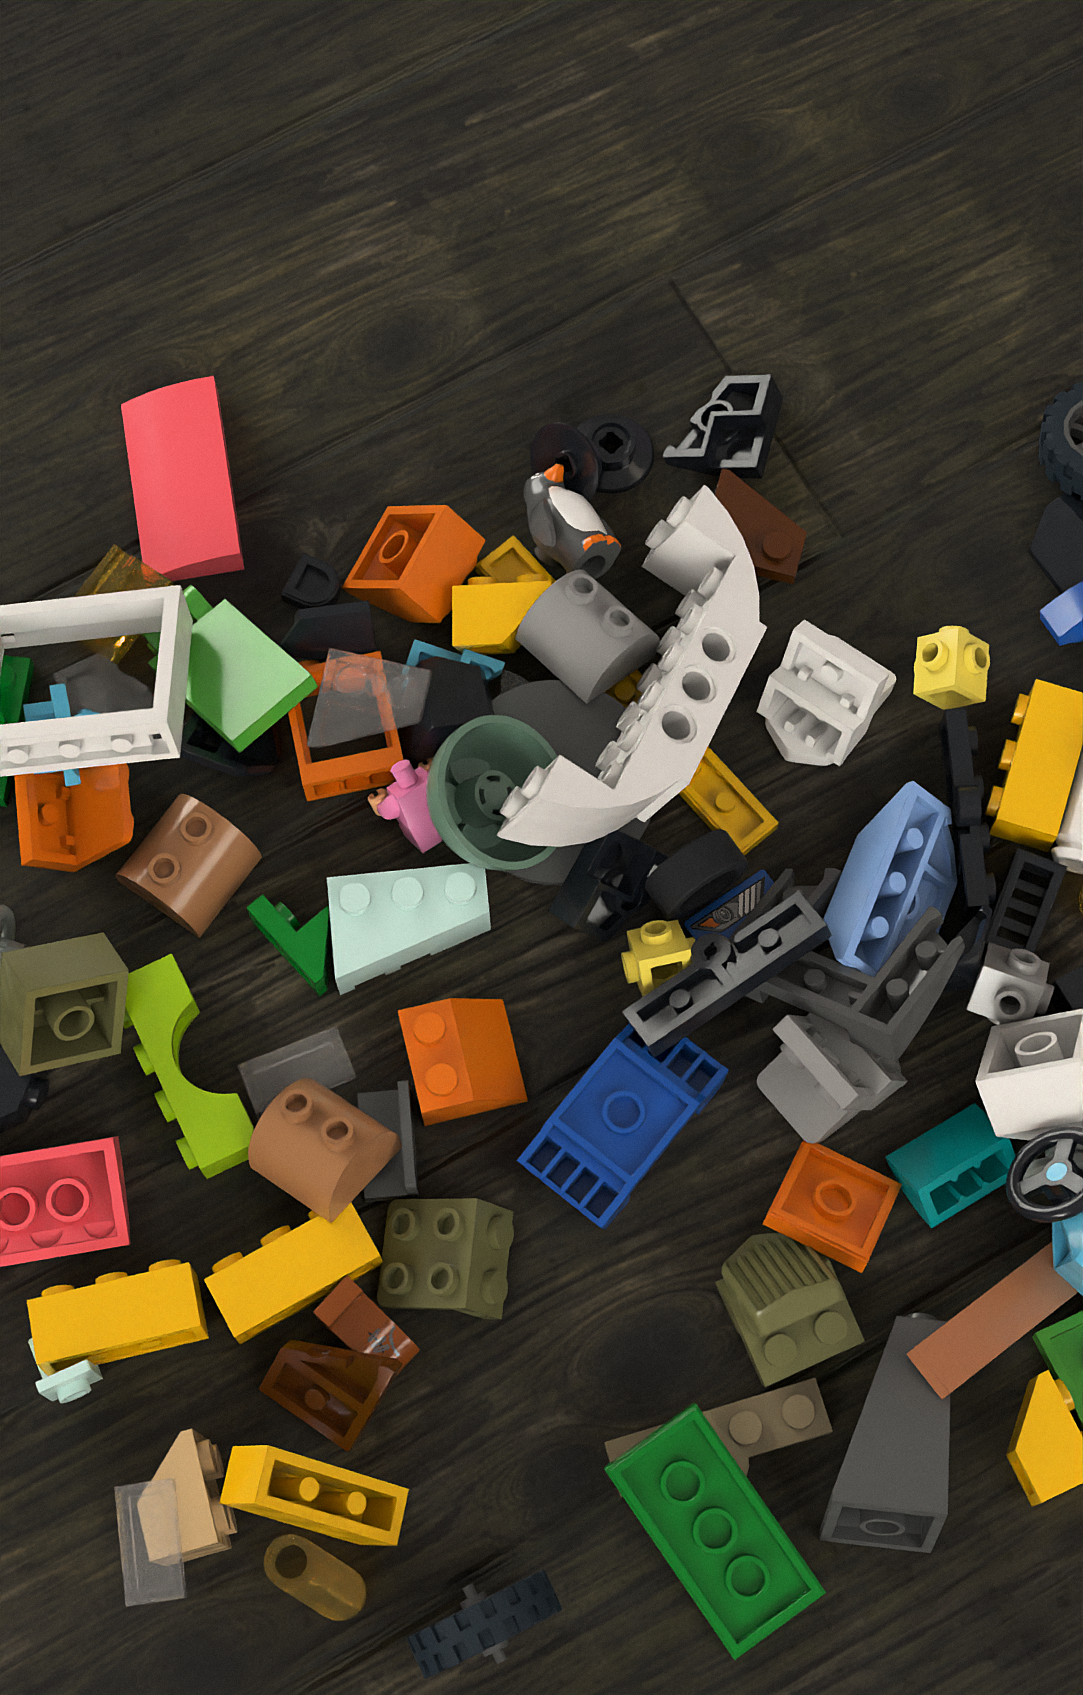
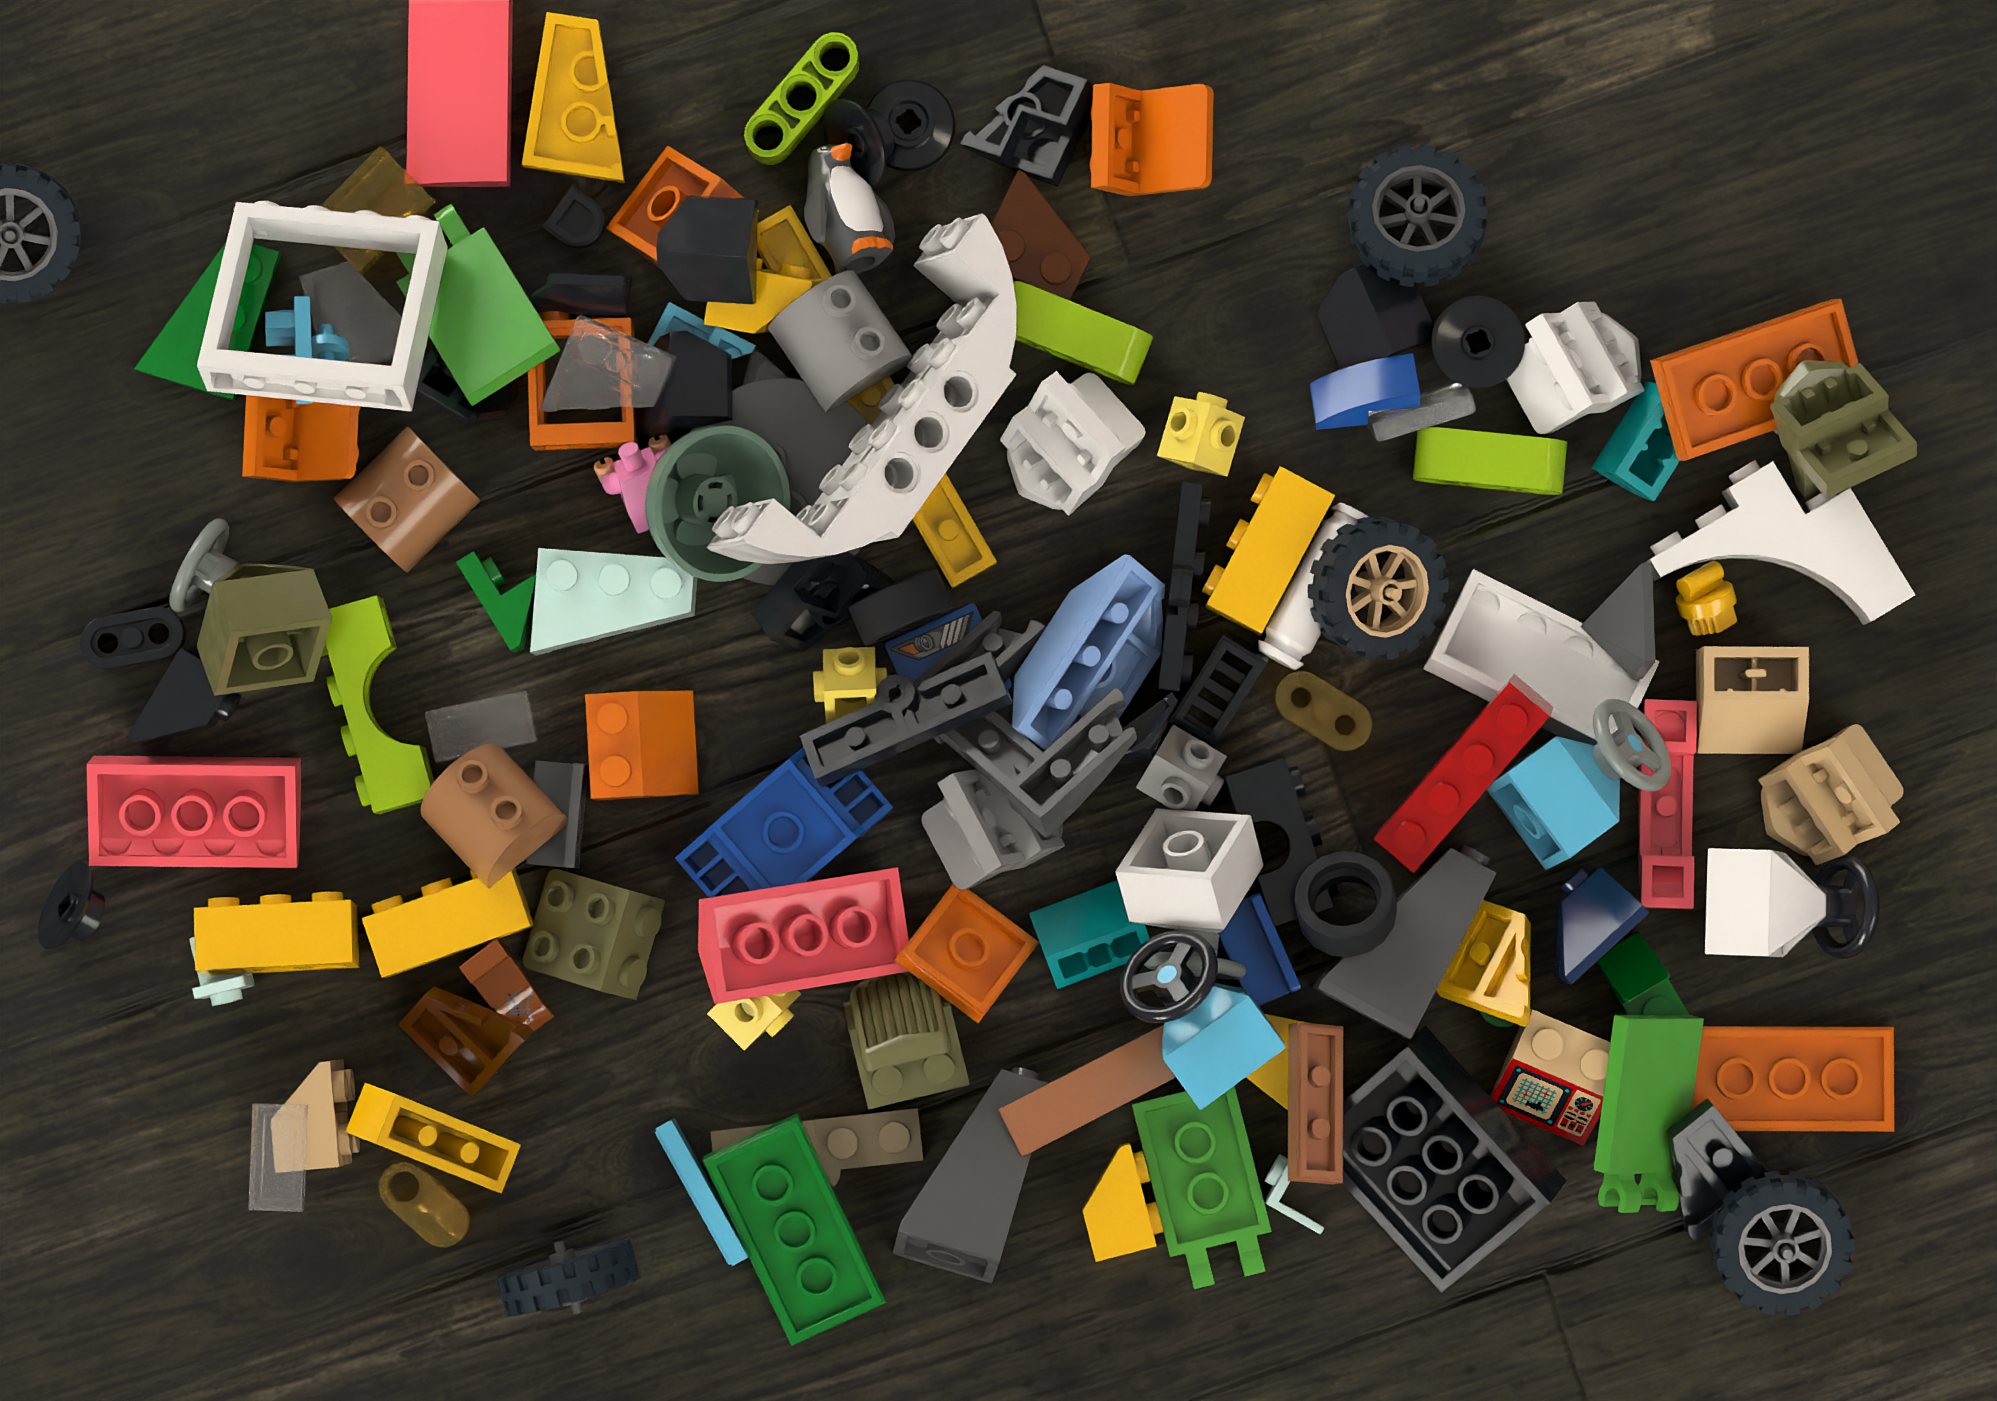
camera: 15 degrees right, 15 degrees up
none -> yellow wing [522,12,625,183]
none -> medium azure tile [655,1118,749,1266]
none -> black slope [656,195,758,305]
none -> coral slope [698,867,909,1004]
none -> light yellow brick [707,990,801,1050]
none -> lime beam [744,32,859,165]
none -> lime beam [1013,281,1153,386]
none -> orange bracket [1090,83,1214,196]

